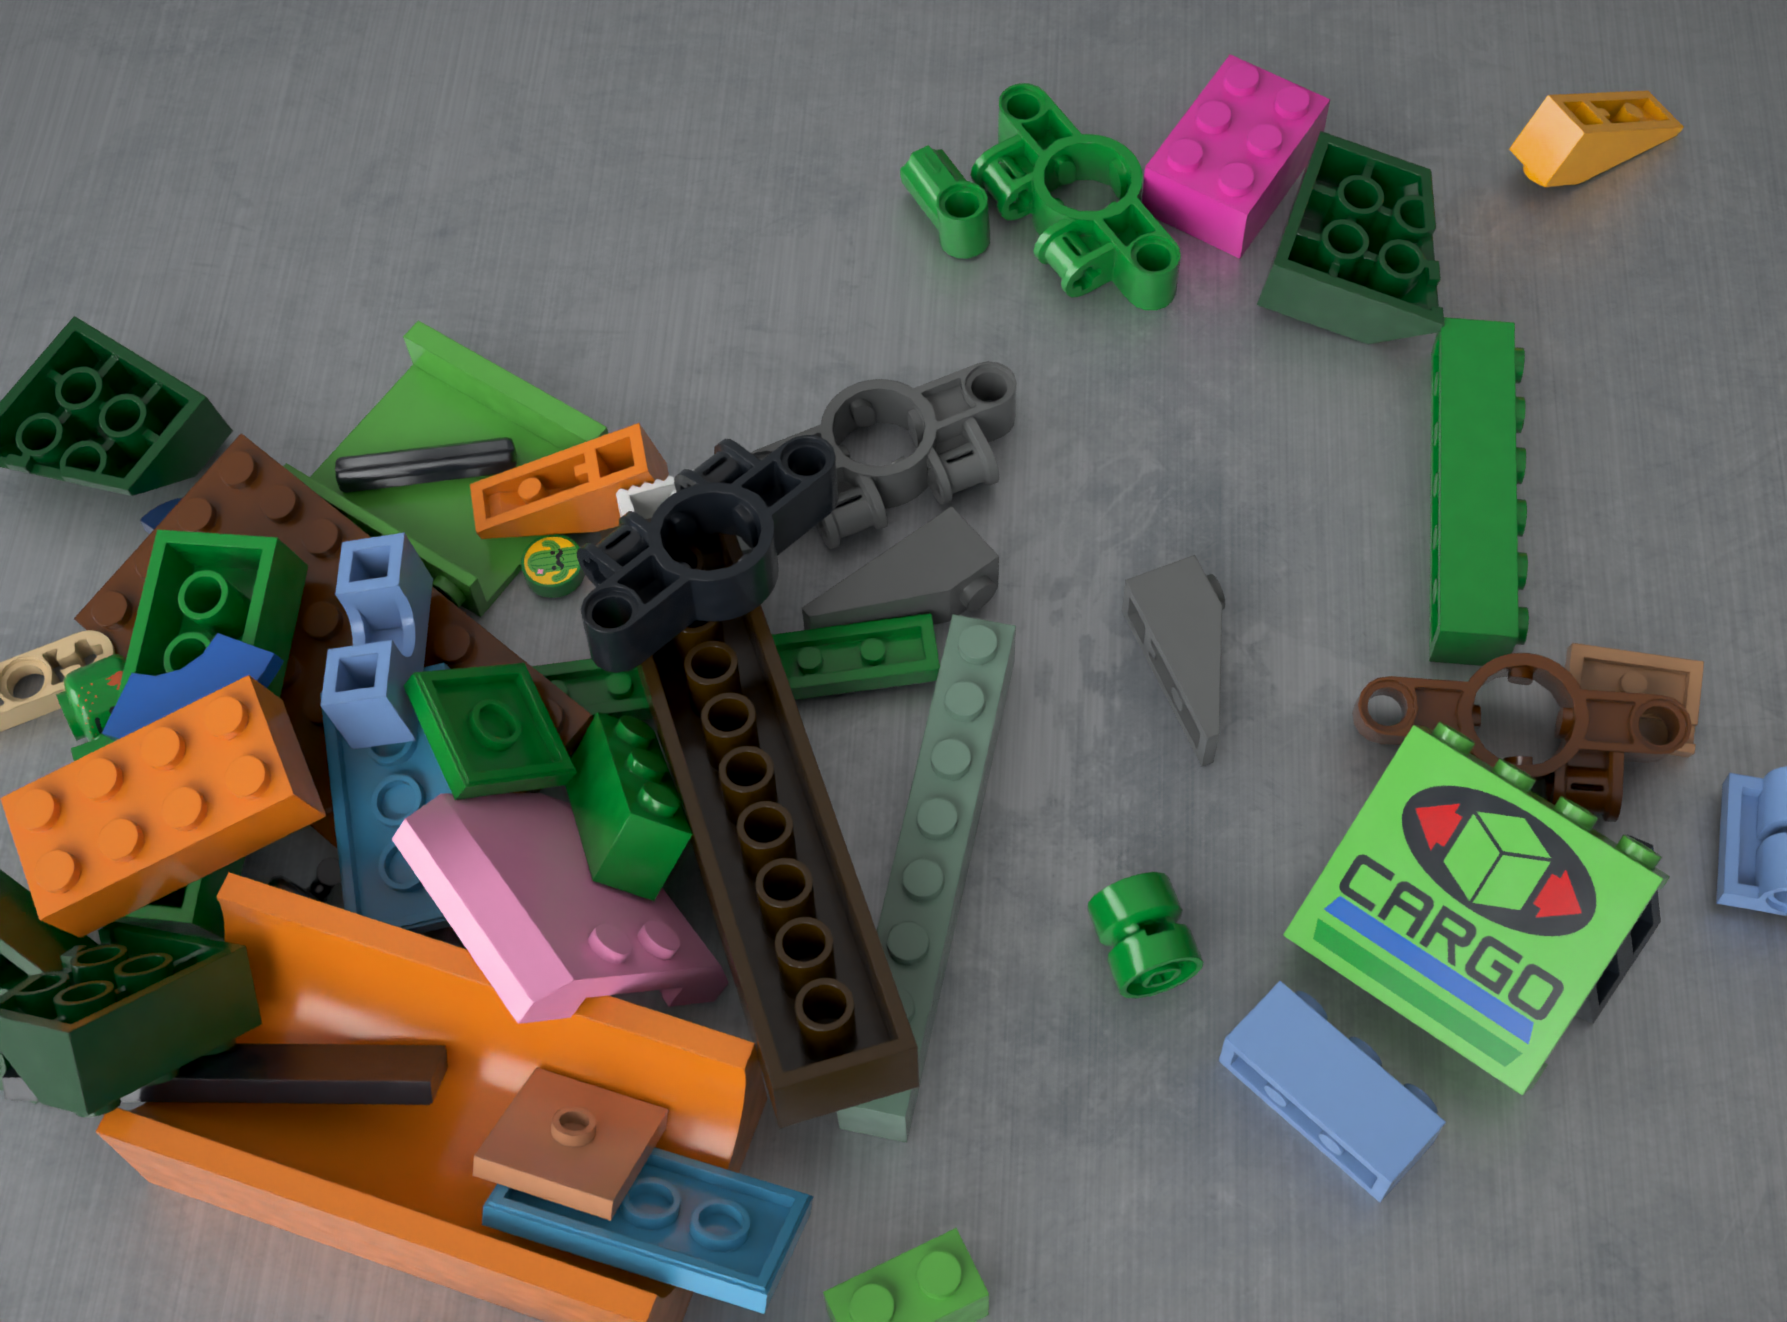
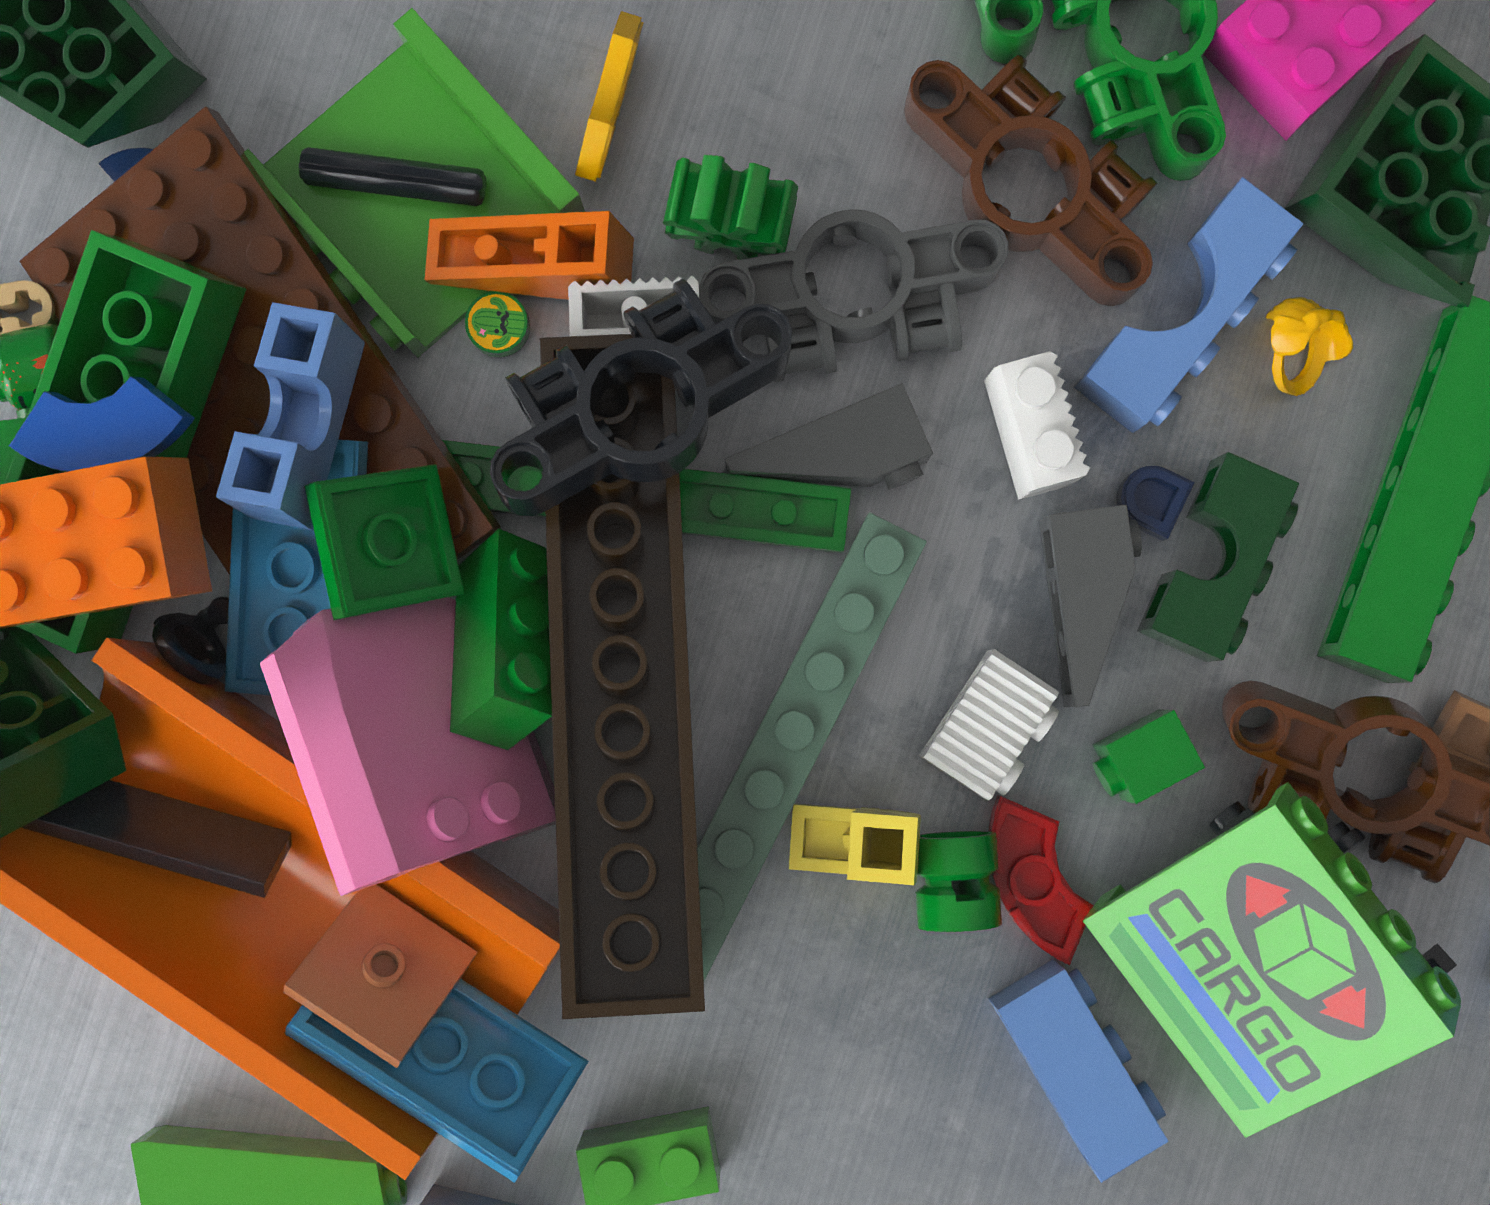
camera: 15 degrees right, 25 degrees up
none -> yellow tile [575,11,644,182]
none -> green gear [663,155,798,260]
none -> light yellow brick [789,803,921,885]
none -> reddish brown piece [904,54,1158,306]
none -> white brick [918,649,1059,801]
none -> white brick [984,351,1090,500]
none -> red tile [988,795,1093,965]
none -> medium blue arch [1074,177,1304,433]
none -> green brick [1092,709,1205,804]
none -> dark blue tile [1117,466,1195,541]
none -> dark green arch [1137,452,1299,662]
none -> yellow piece [1265,297,1353,396]

